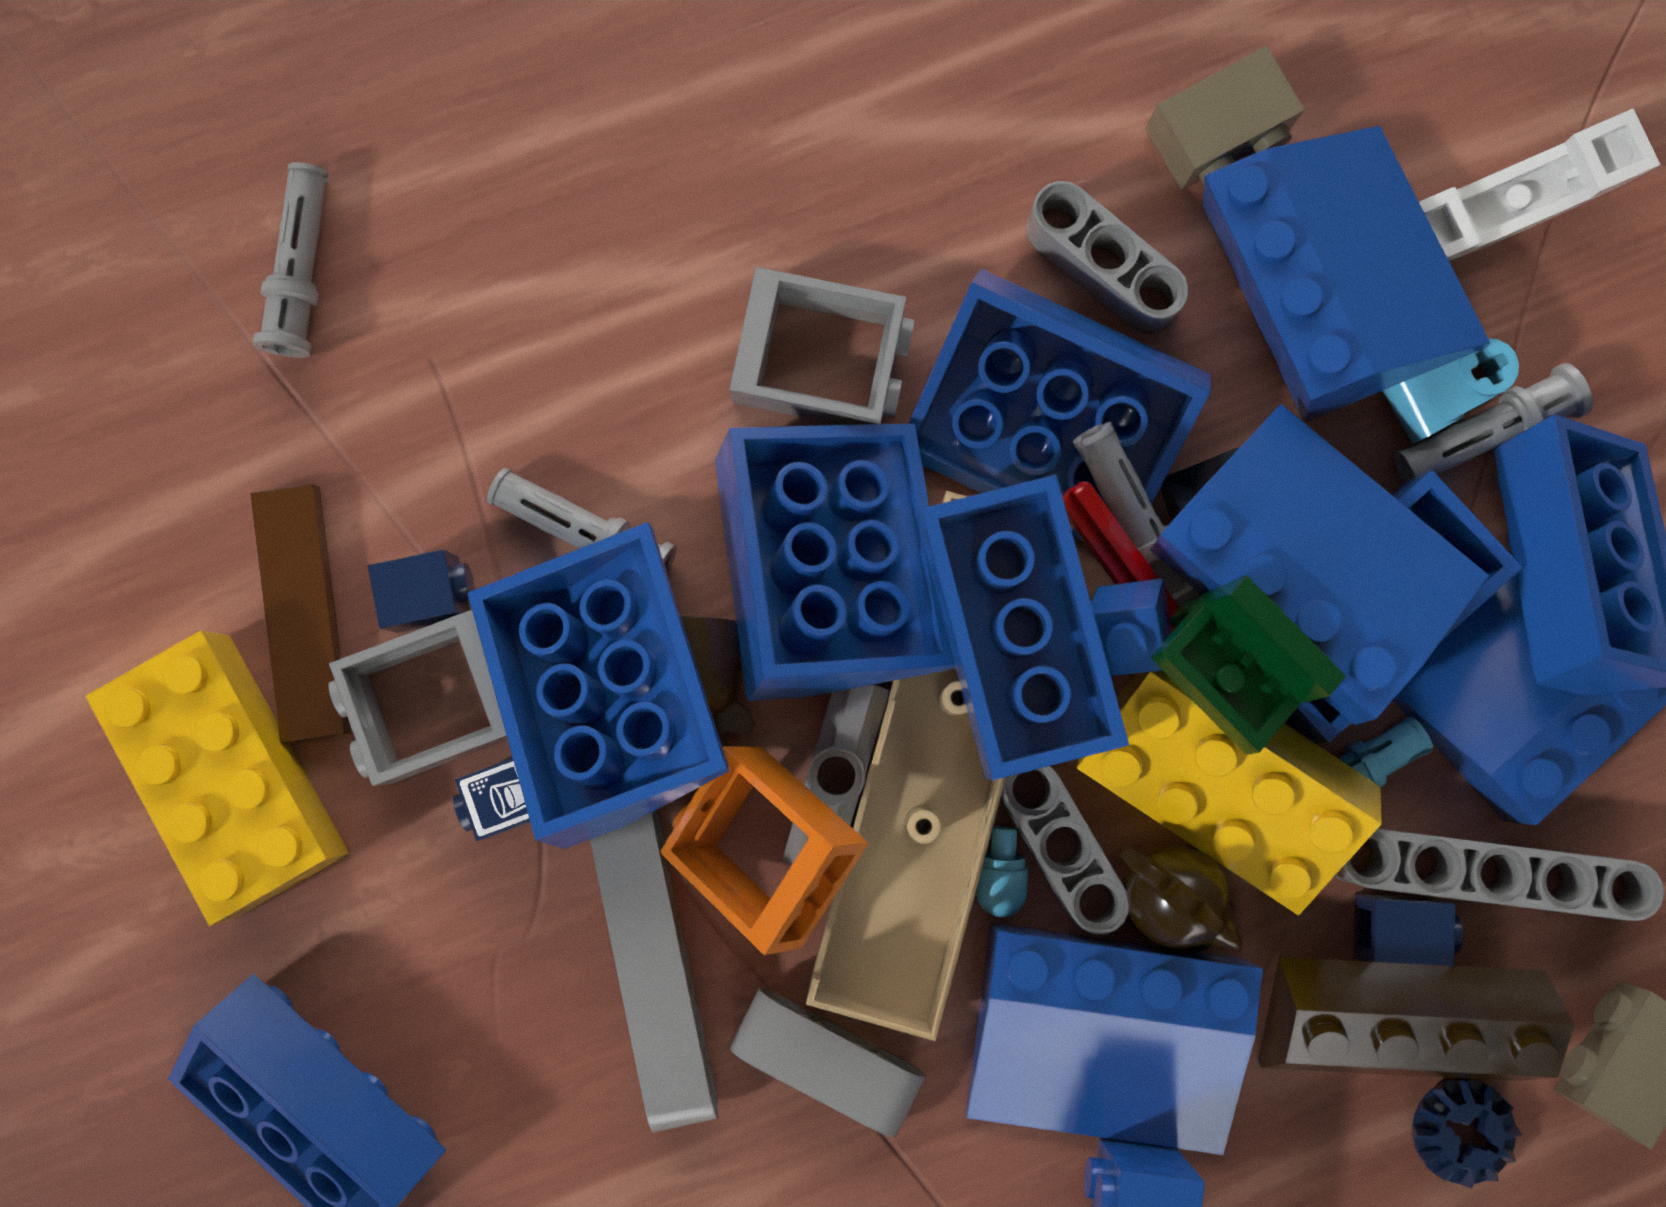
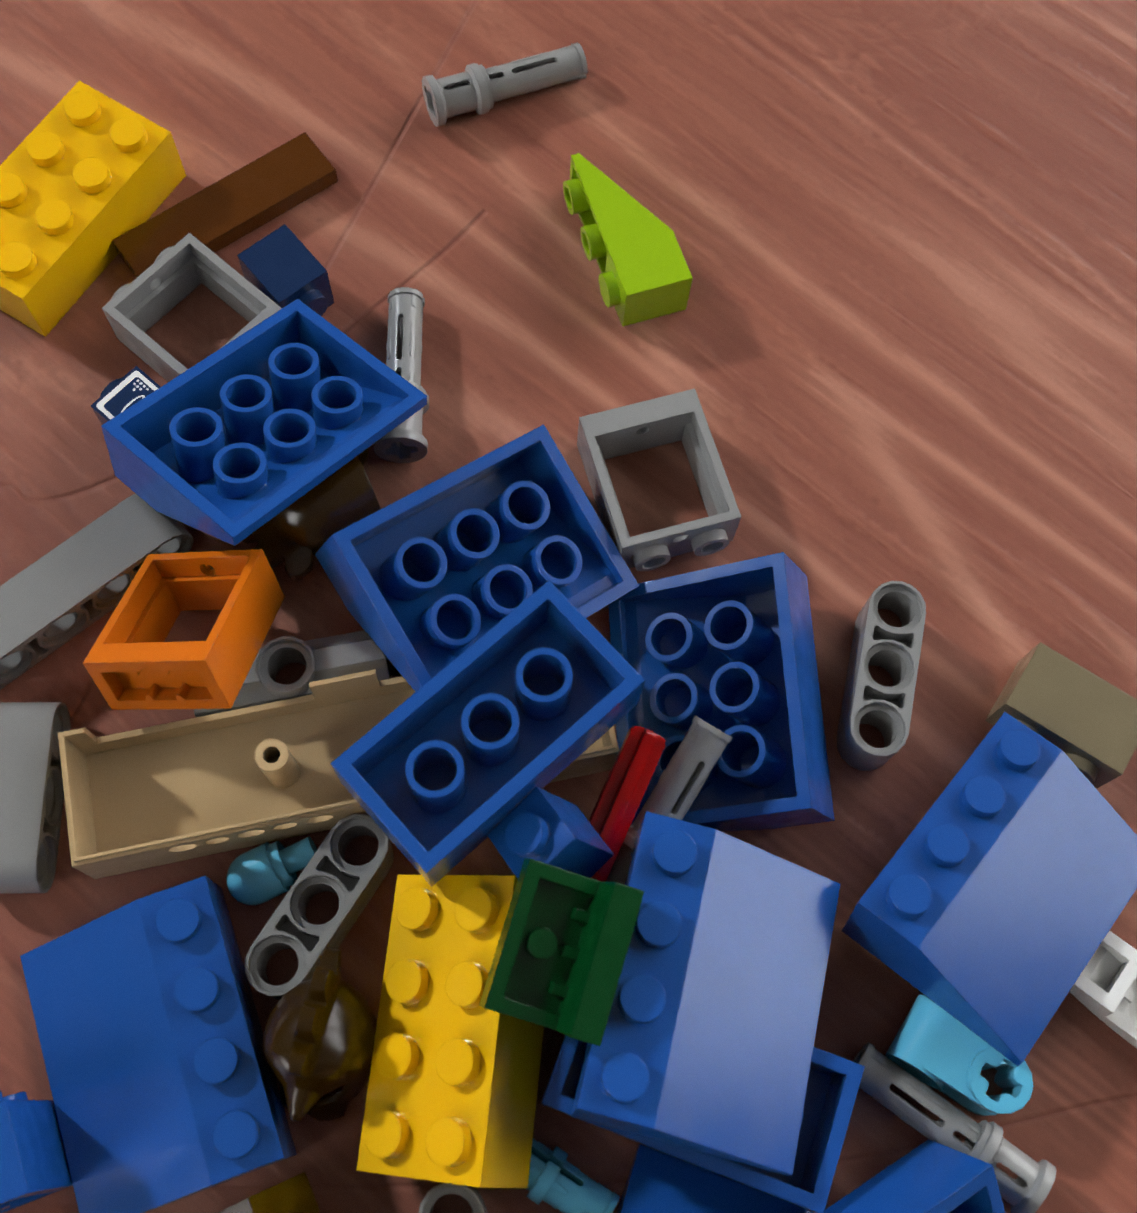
camera: 55 degrees right, 15 degrees down
none -> lime slope [563,153,693,327]

